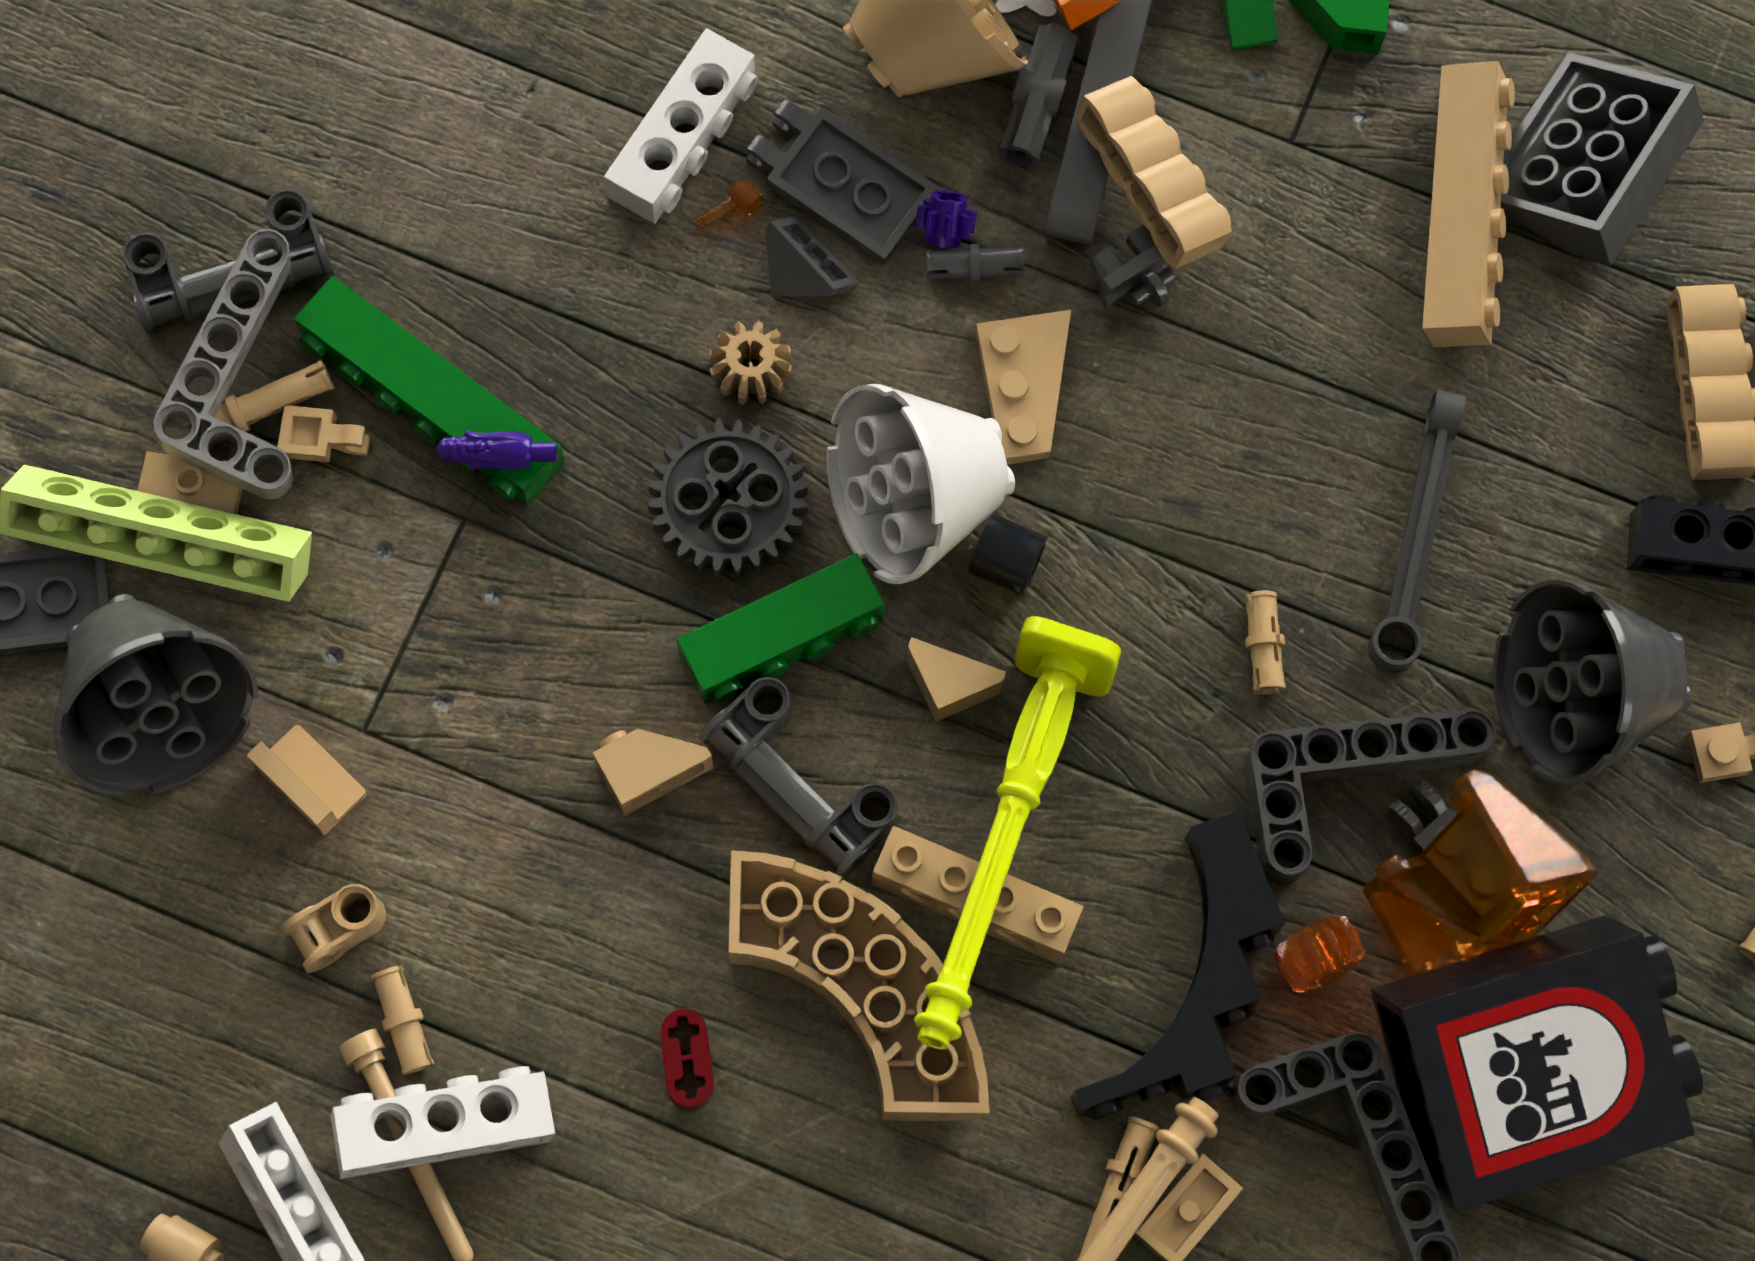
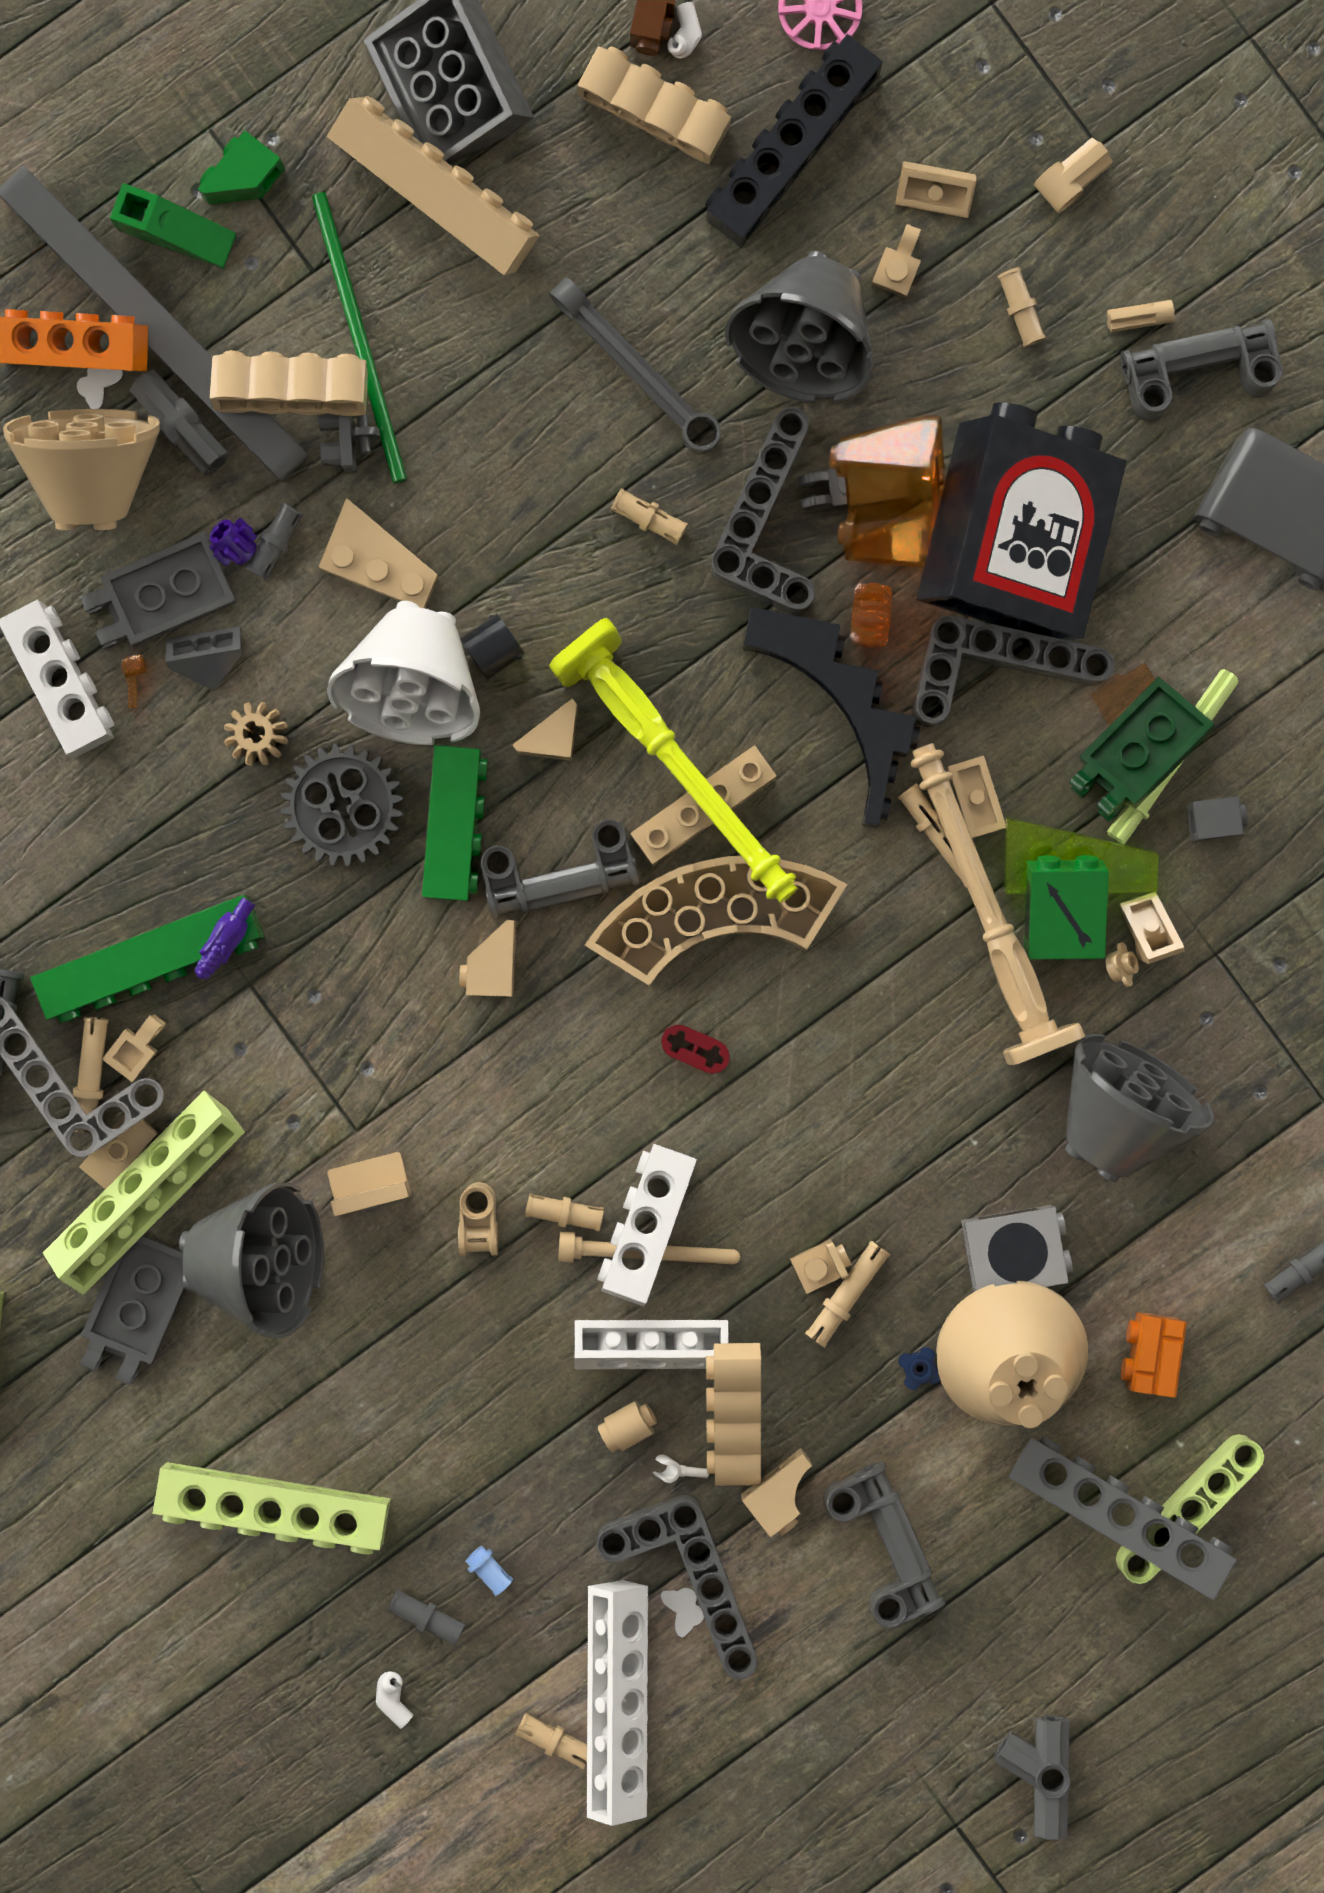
camera: 55 degrees left, 15 degrees up
none -> green piece [312,192,407,484]

